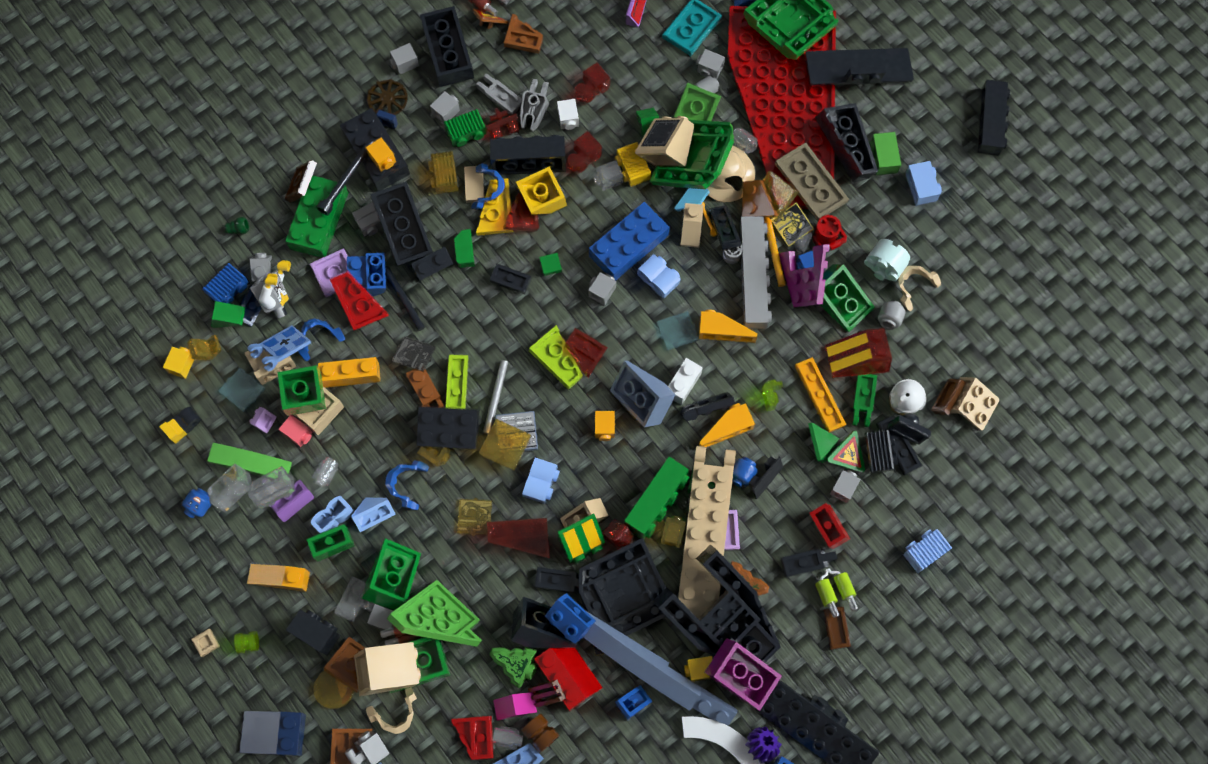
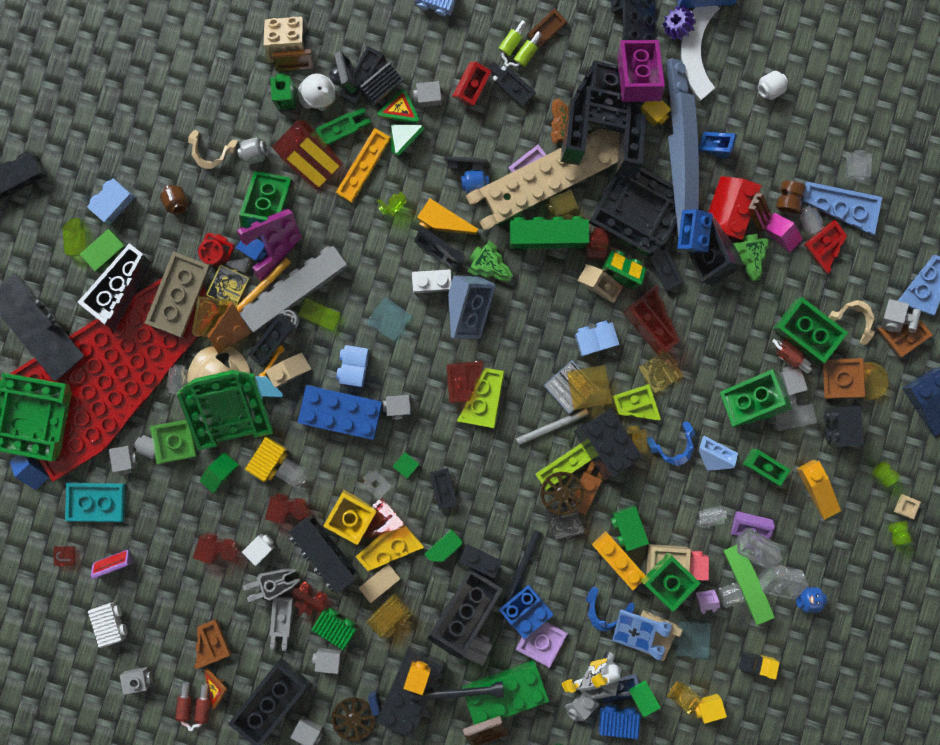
camera: 120 degrees left, 15 degrees up
light blue brick [311,496,354,534] -> none
red wing [330,270,389,330] -> none
slope [354,642,421,696] -> none
bright green wing [387,580,482,647] -> none
blue helmet [471,163,505,209] -> none
light orange brick [595,411,615,441] -> none
tan slope [635,116,694,167] -> none
light orange slope [699,310,757,343] -> none
light aqua brick [864,239,910,281] -> none
none -> clear neon green piece [62,218,86,257]
none -> reddish brown head [160,185,189,215]
none -> green brick [270,74,297,110]
none -> clear neon green tile [298,298,341,331]
none -> clear brick [362,469,393,501]
none -> bright green rock [467,240,513,282]
none -> dark brown wheel [540,472,584,515]
none -> green brick [611,505,649,551]
none -> lime wing [612,384,661,420]
none -> clear brick [718,583,744,608]
none -> clear neon green wheel [888,521,912,545]

